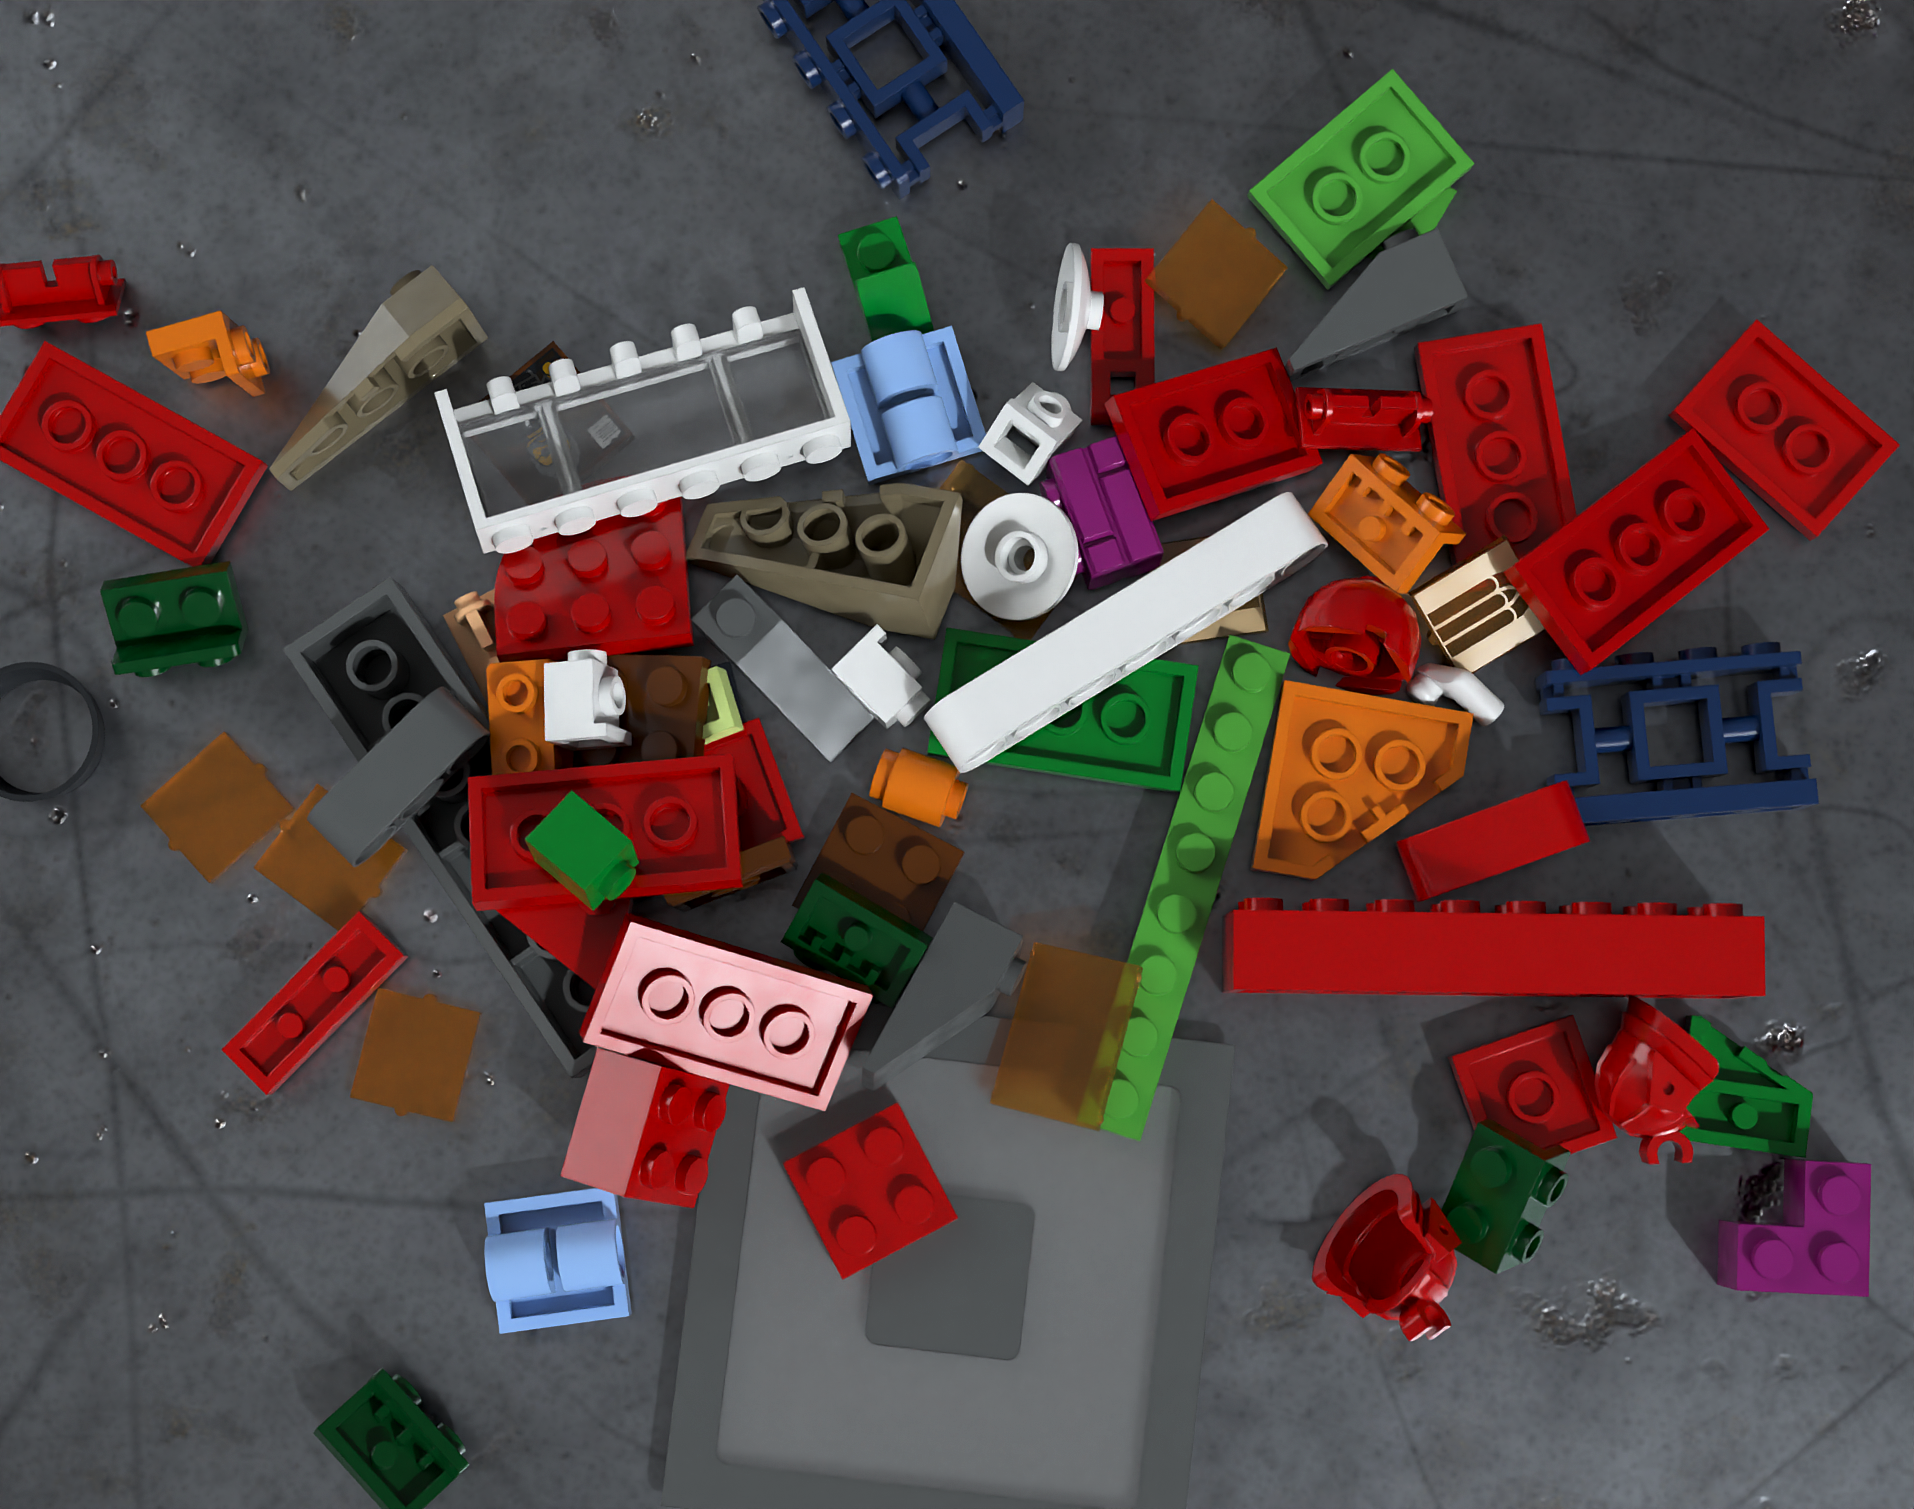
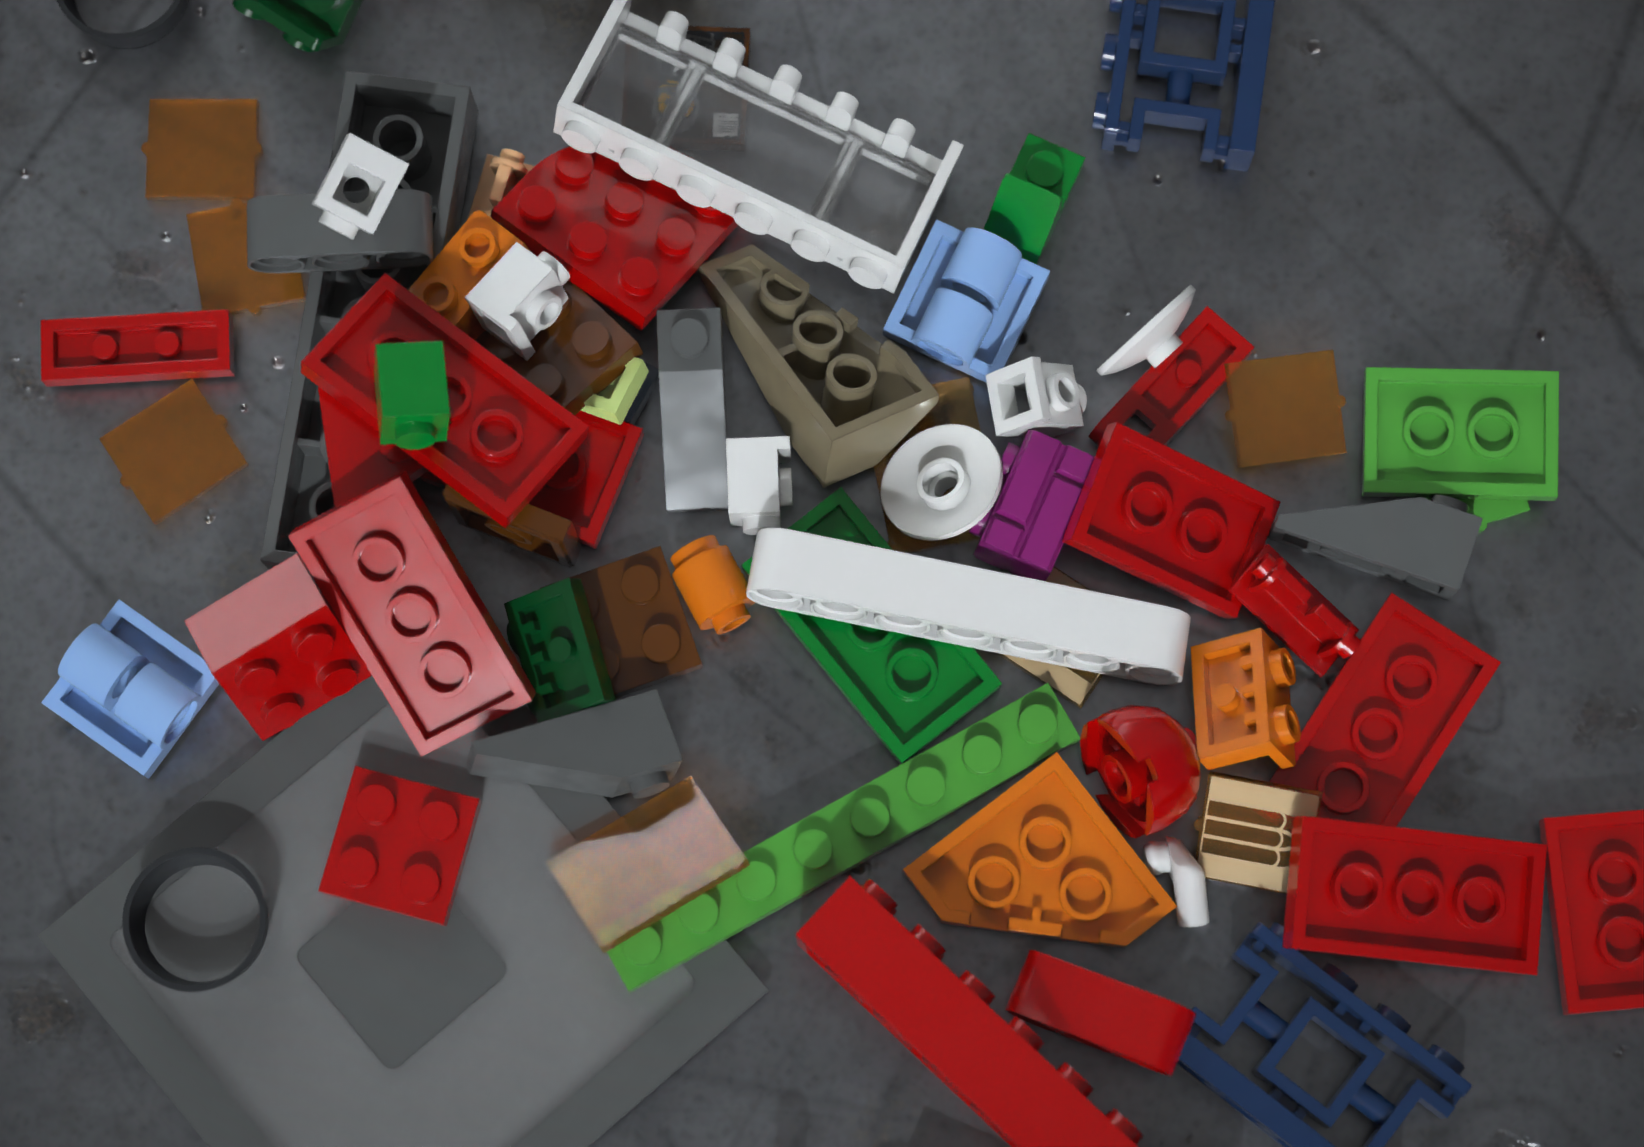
camera: 45 degrees right, 5 degrees down
none -> black tyre [122,847,268,992]
none -> white brick [312,133,409,240]

